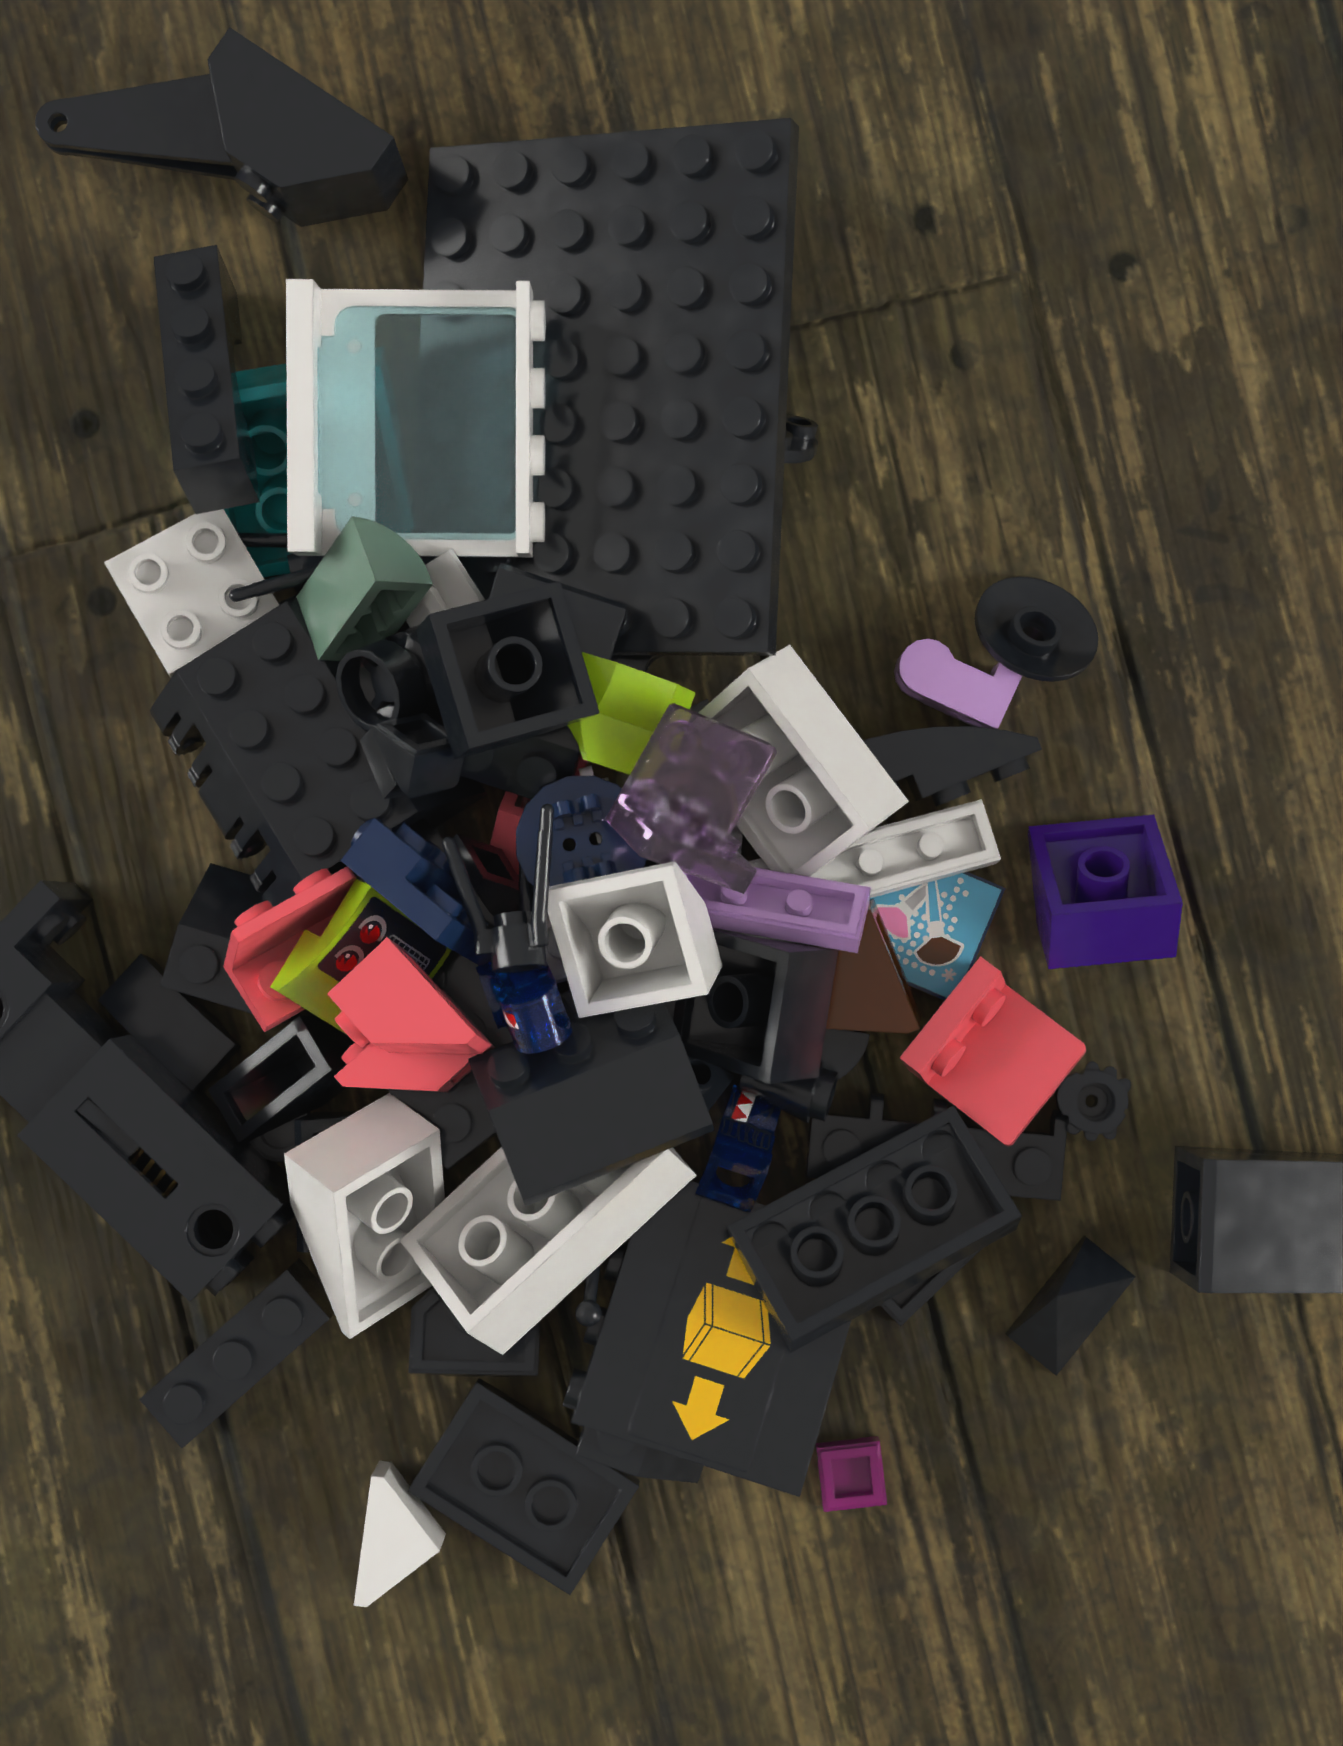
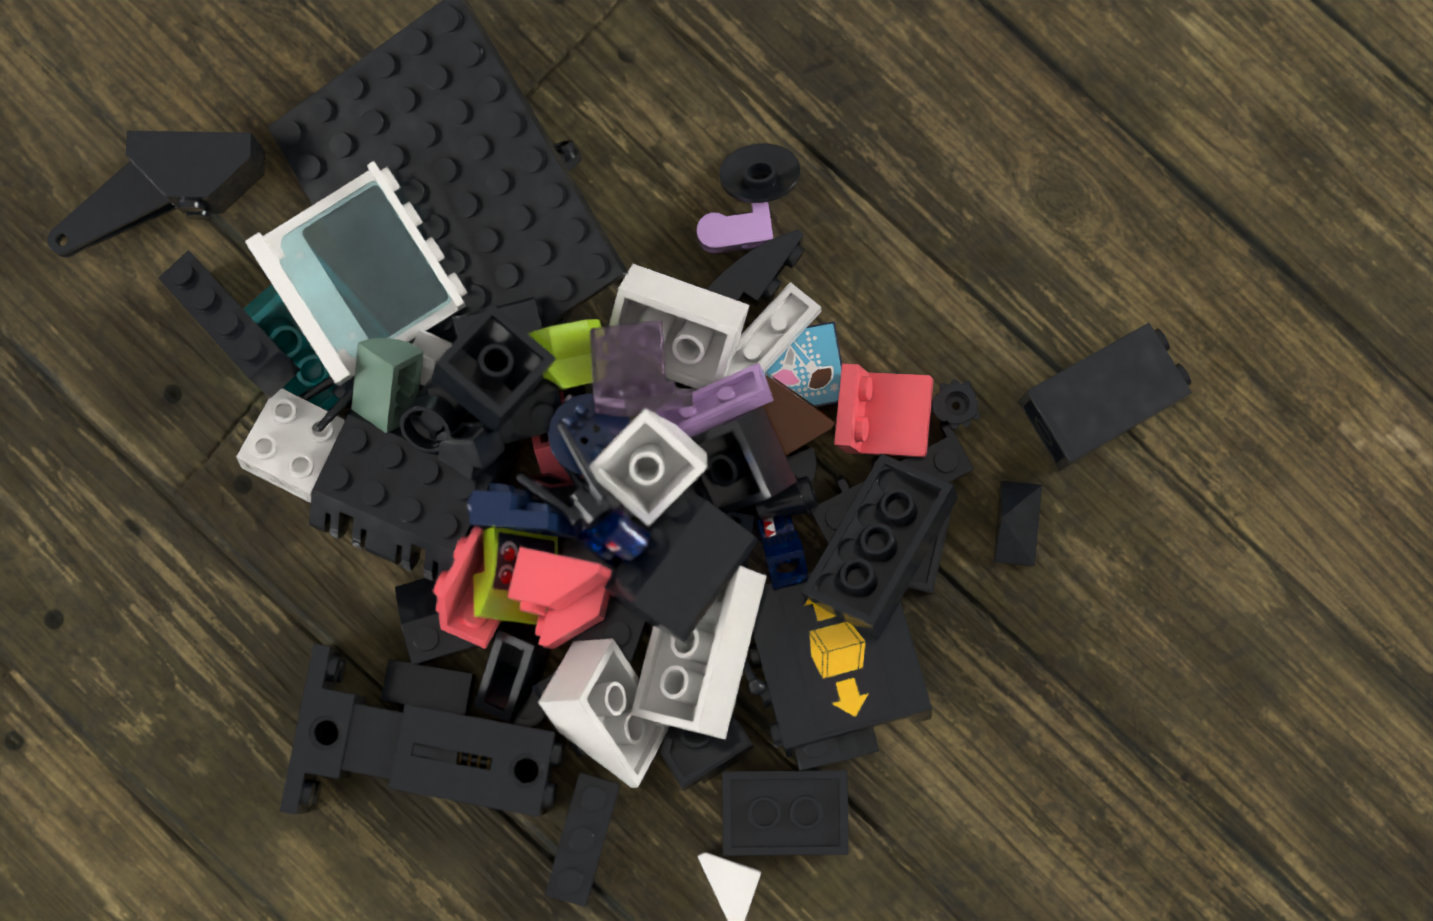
camera: 30 degrees left, 5 degrees down
magenta tile [815,1436,887,1512] -> none
dark purple slope [1028,815,1183,969] -> none

